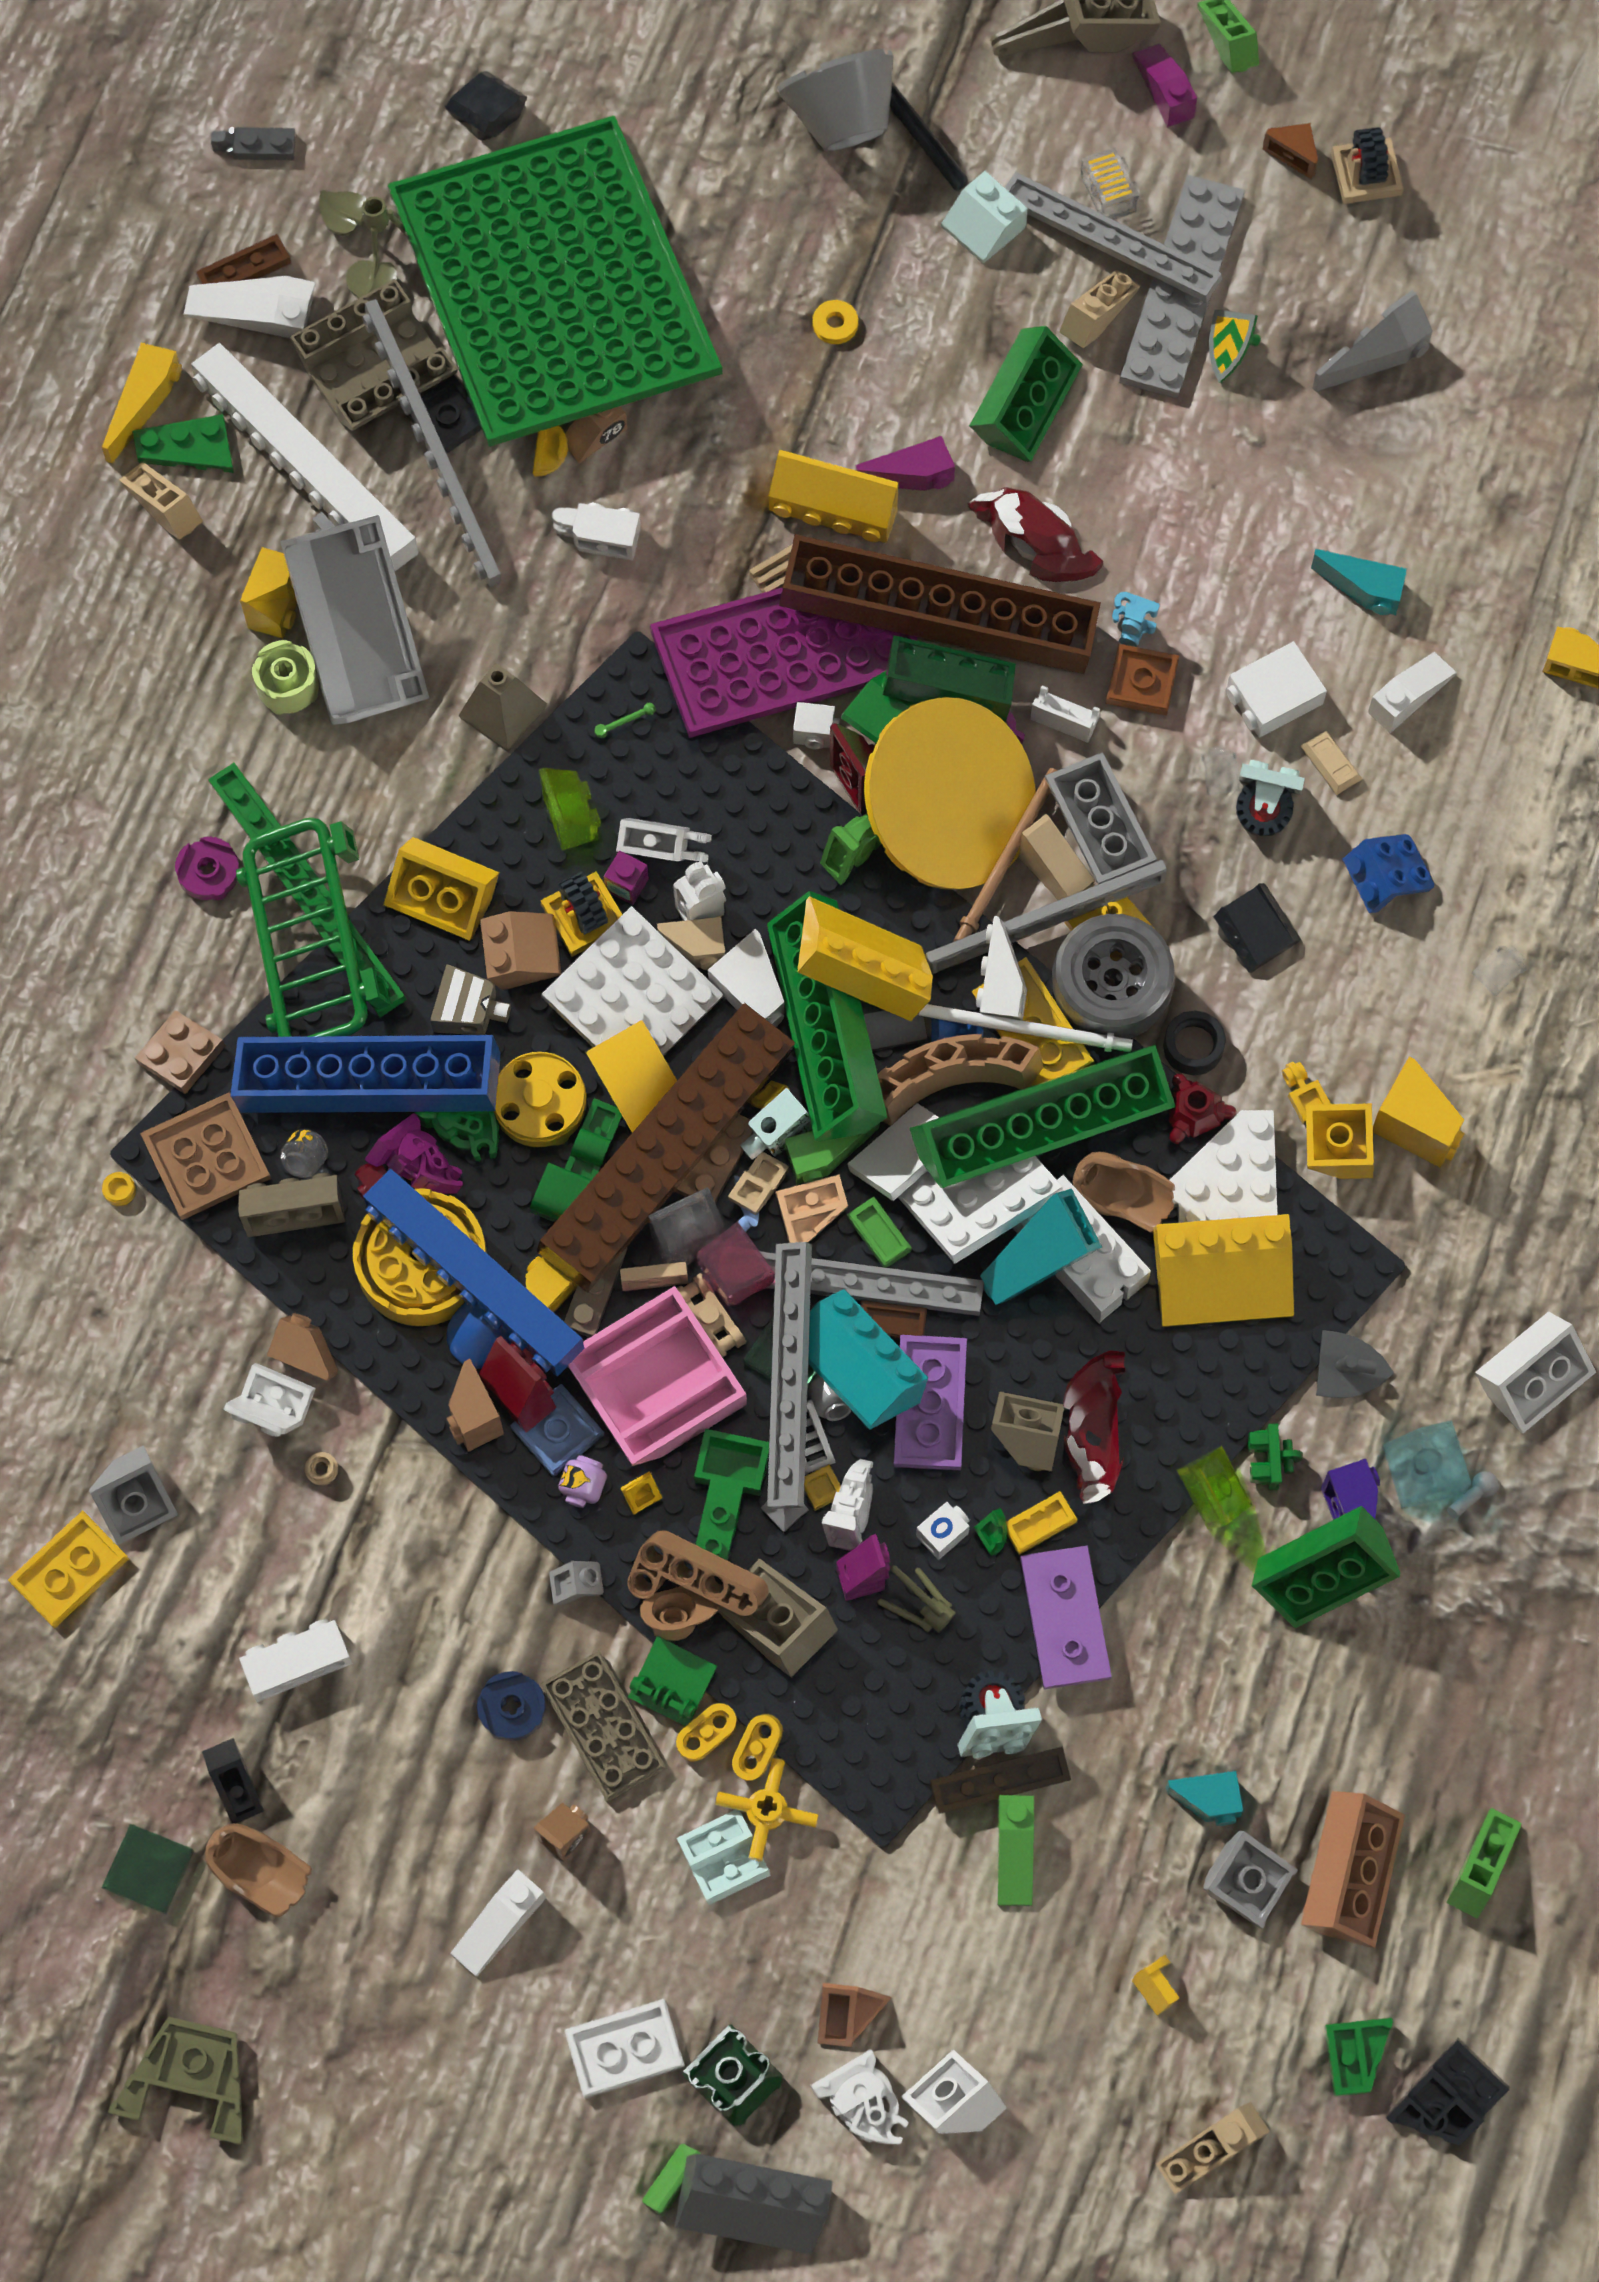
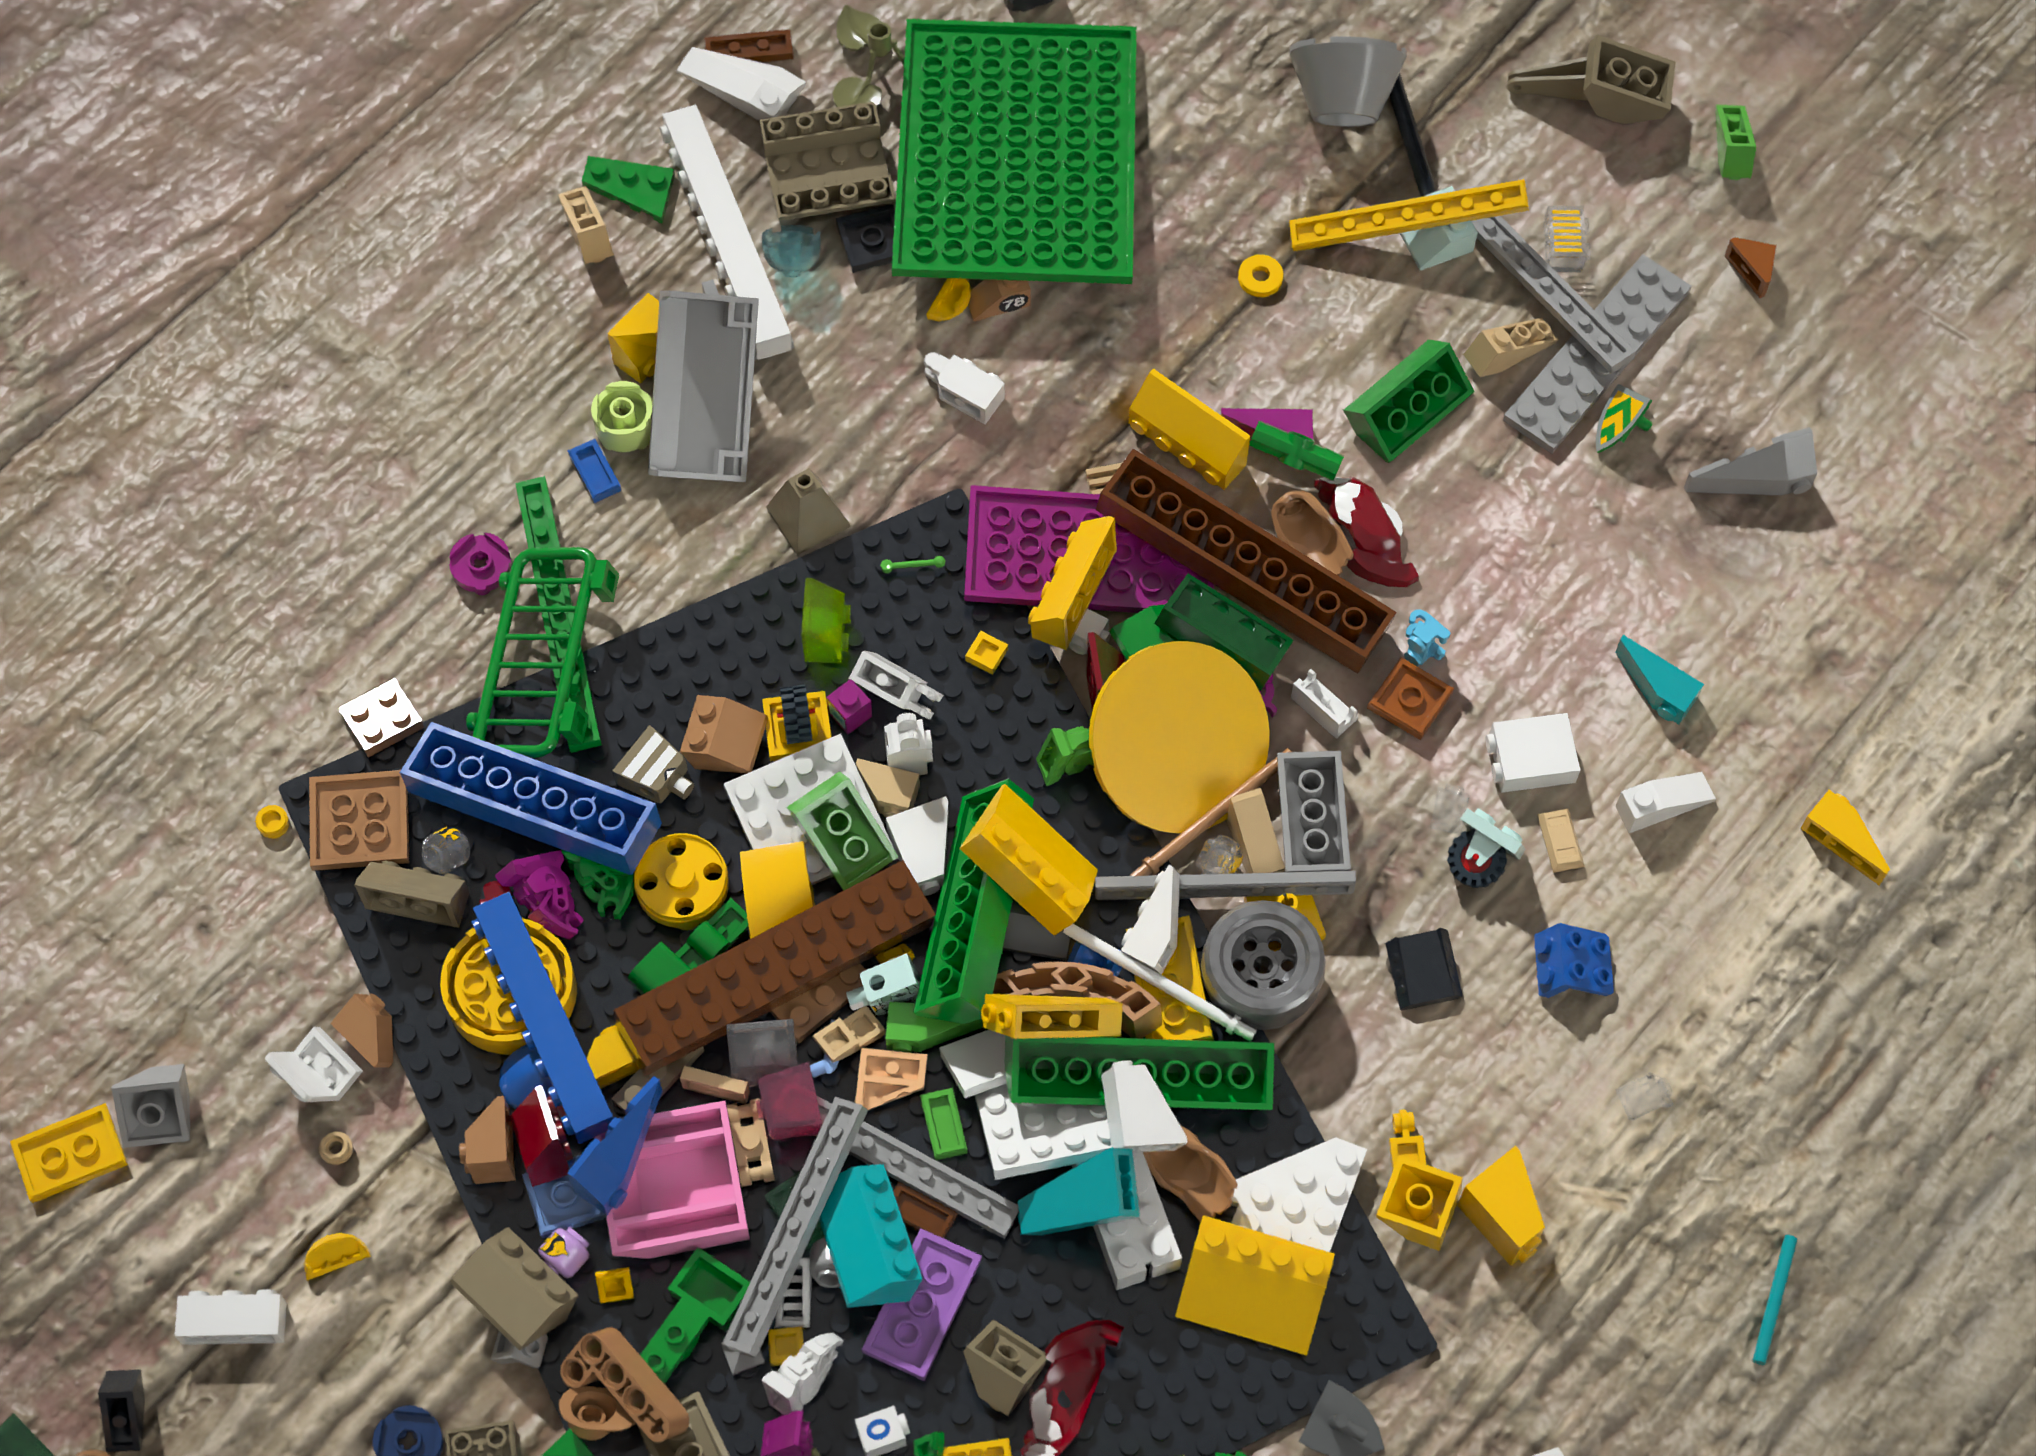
camera: 20 degrees right, 5 degrees down
yellow slope [102,342,182,463] -> none
light grey plate [362,299,501,587] -> none
yellow slope [384,837,500,941] -> none
magenta slope [1132,44,1197,127] -> none
black tyre [1163,1010,1226,1076] -> none
dark red rock [1168,1074,1237,1144] -> none
plate [1331,127,1403,204] -> none
none -> yellow plate [304,1233,371,1281]
none -> dark tan slope [450,1227,578,1351]
none -> blue wedge [567,1076,662,1215]
none -> blue tile [568,439,622,503]
none -> clear light blue cylinder [762,225,821,277]
none -> bright green slope [786,771,899,891]
none -> yellow plate [965,631,1008,675]
none -> yellow slope [981,994,1123,1039]
none -> yellow slope [1028,516,1117,650]
none -> white slope [1102,1061,1187,1153]
none -> clear head [1196,835,1243,874]
none -> green piece [1249,420,1344,481]
none -> medium nougat hair [1271,491,1354,576]
none -> yellow tile [1289,179,1529,251]

